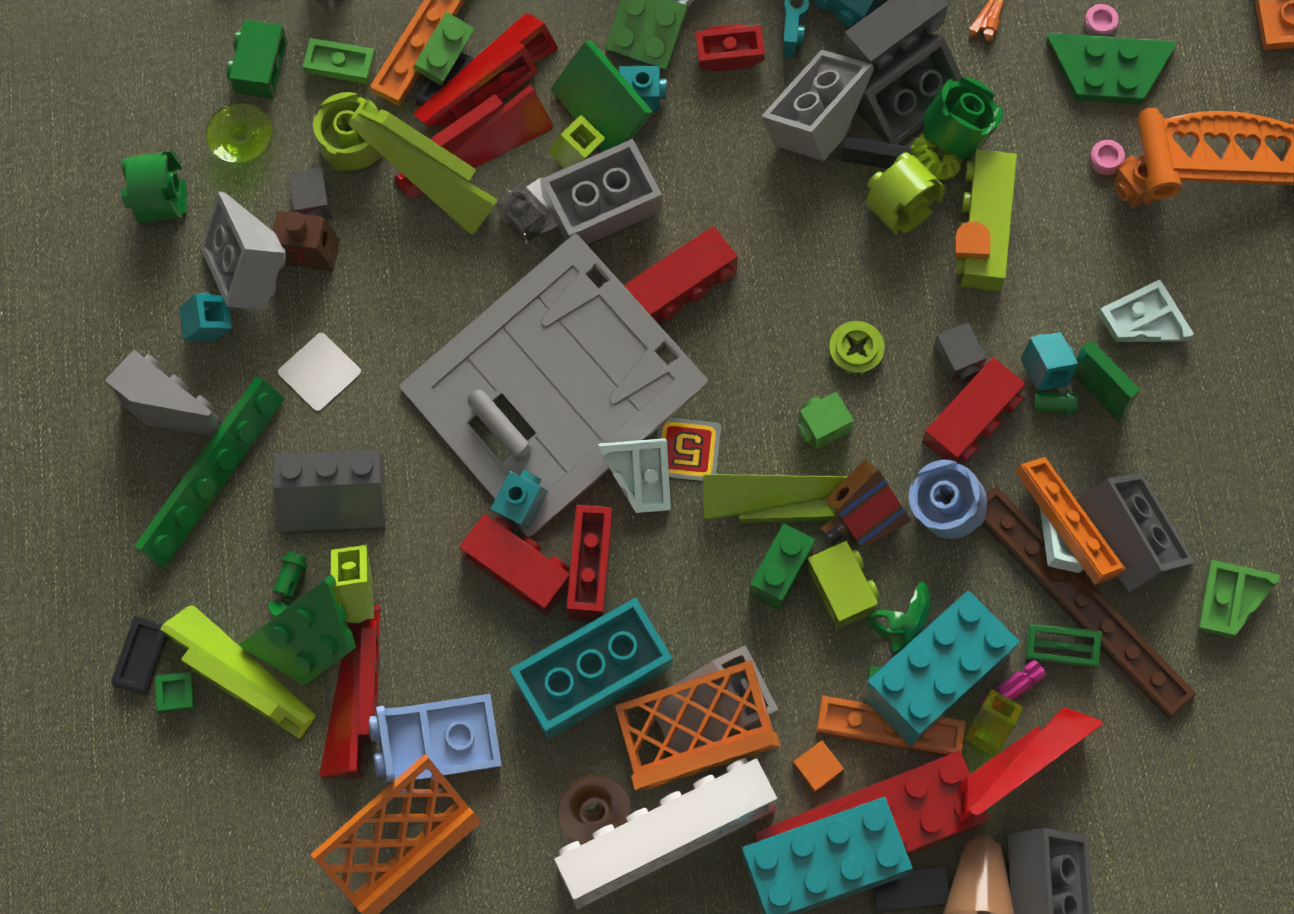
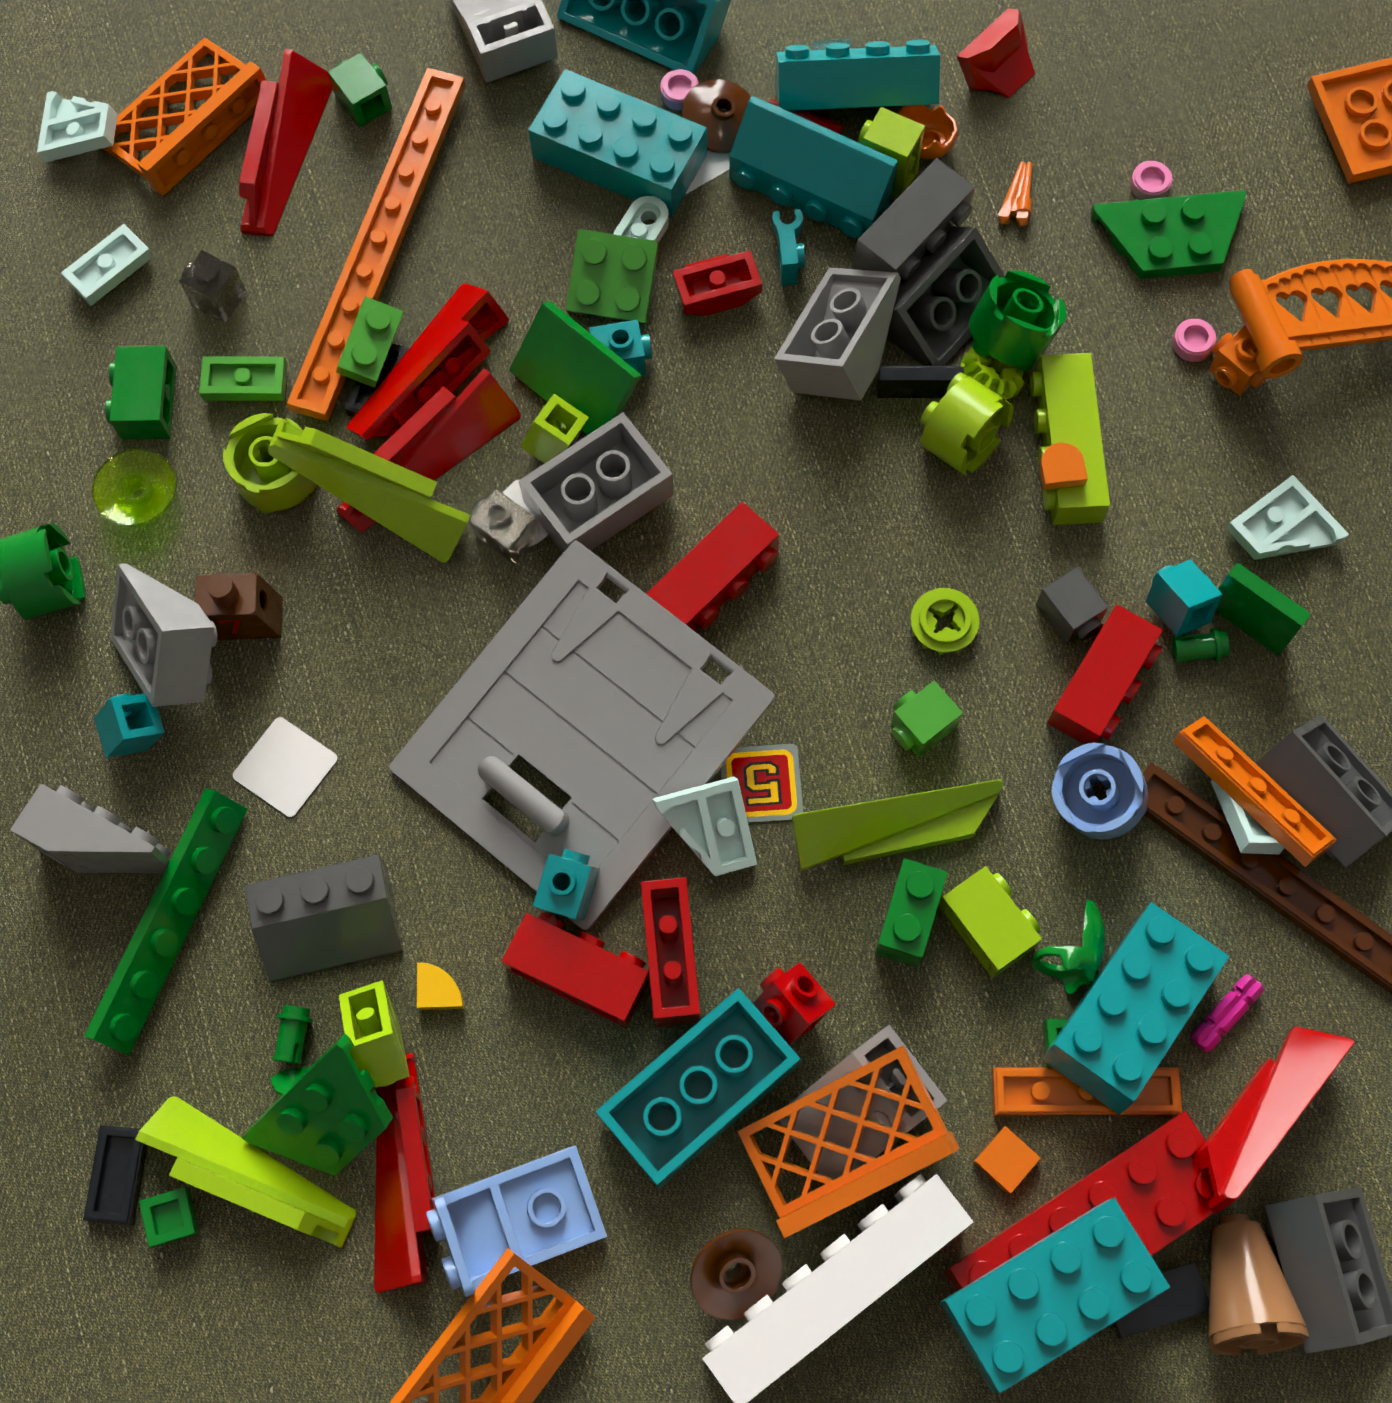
camera: 10 degrees left, 0 degrees up
dark grey brick [288,168,332,219] -> none
torso [820,460,911,547] -> none
clear neon green brick [963,689,1023,756] -> none
green tile [1025,623,1102,669] -> none
none -> yellow tile [417,963,464,1010]
none -> red brick [753,962,836,1046]

